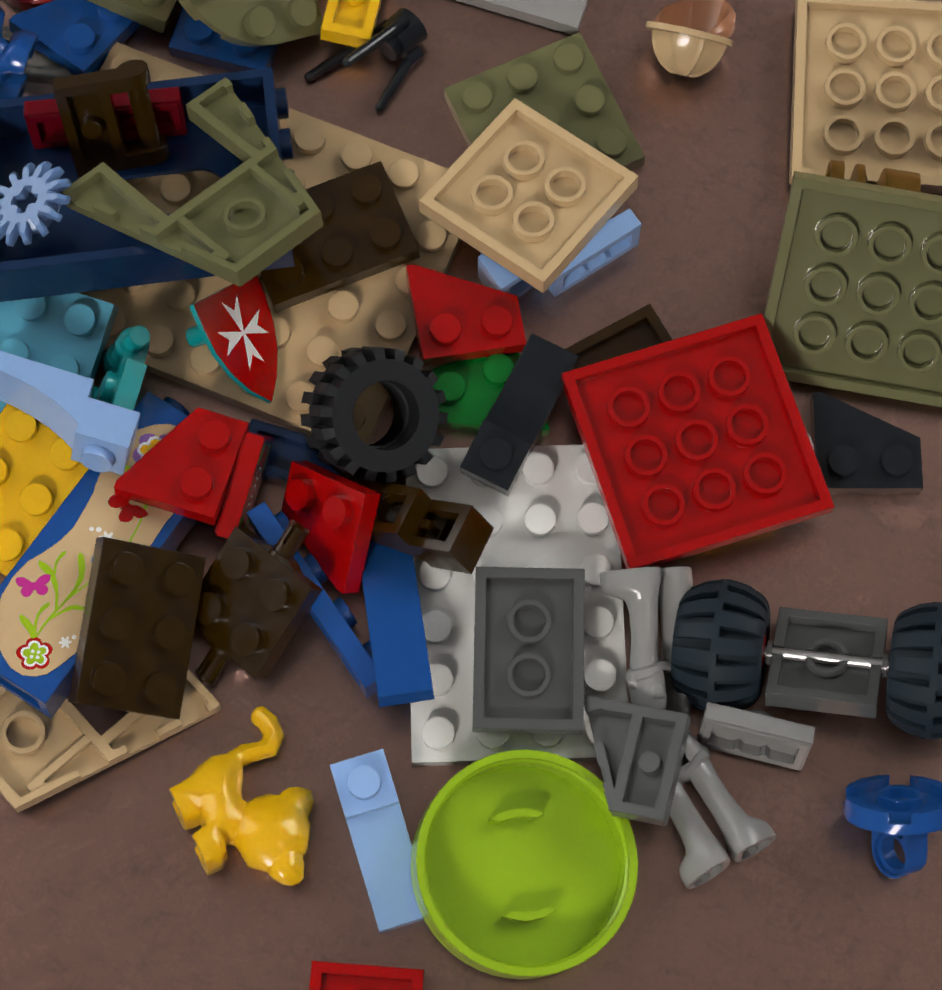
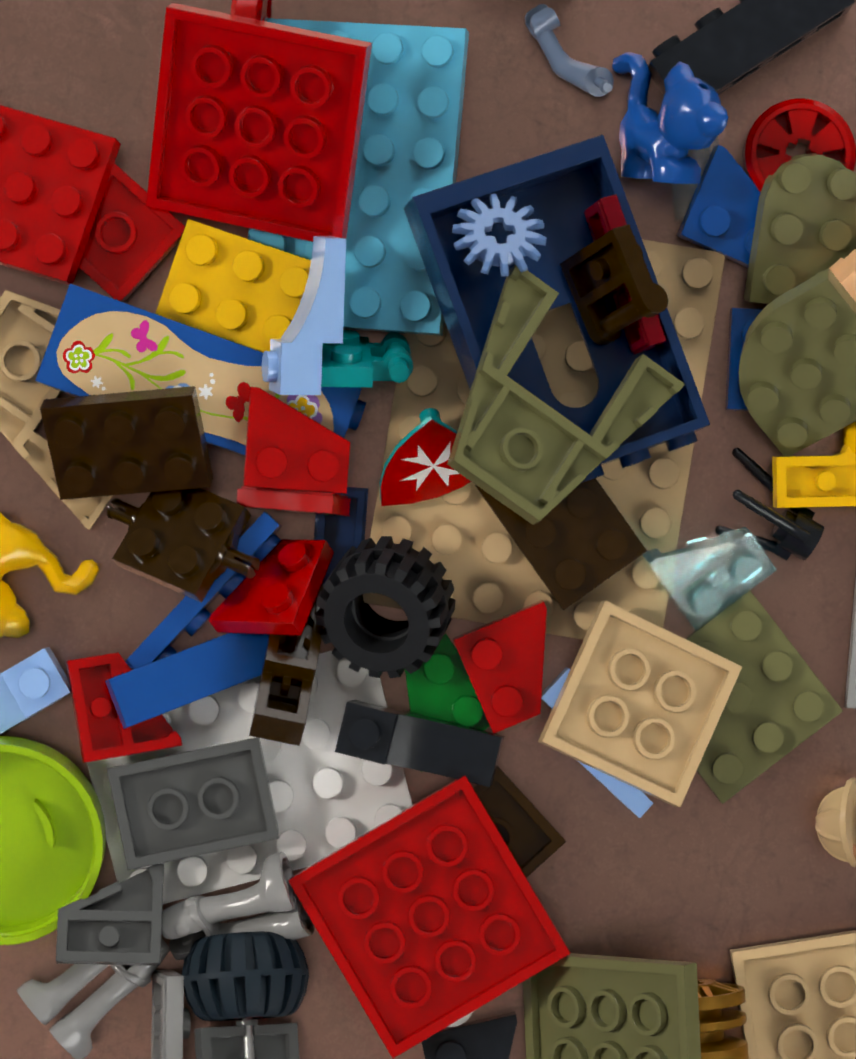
camera: 80 degrees right, 15 degrees up
none -> red wing [66,652,182,763]
none -> clear light blue wing [642,527,776,630]

